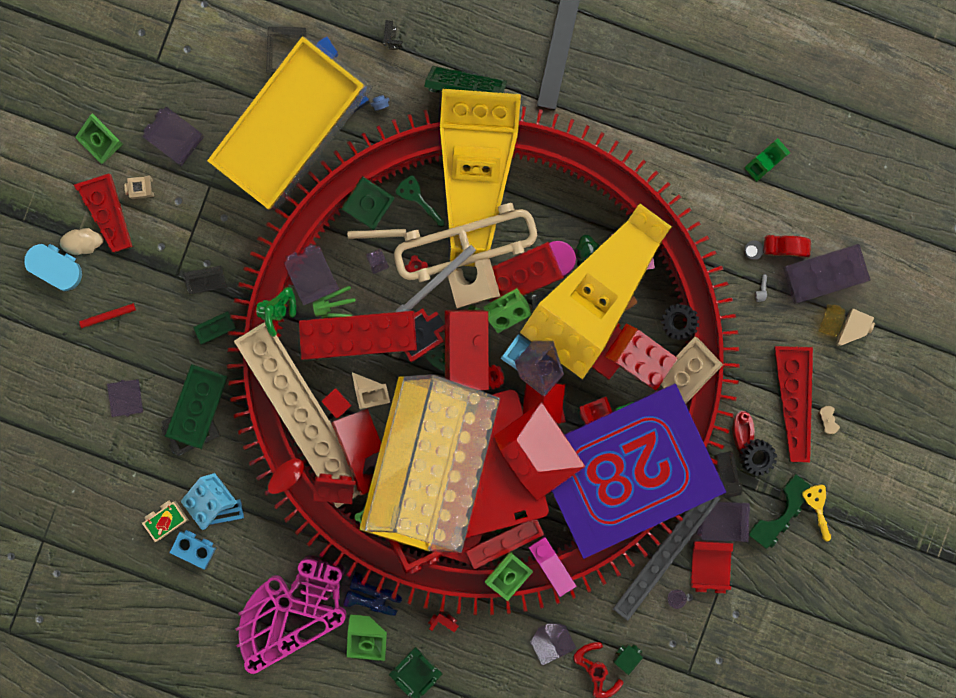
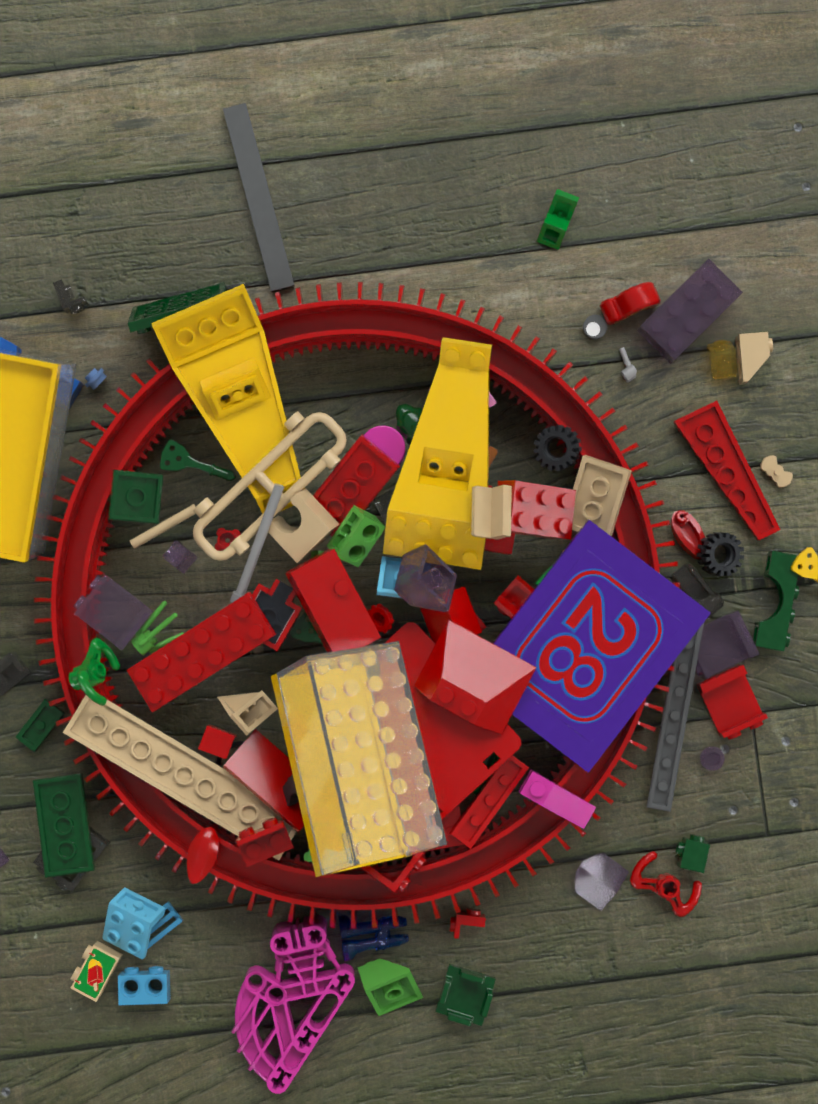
camera: 25 degrees left, 0 degrees up
bright green slope [485,552,533,601] -> none
none -> tan panel [471,485,512,539]

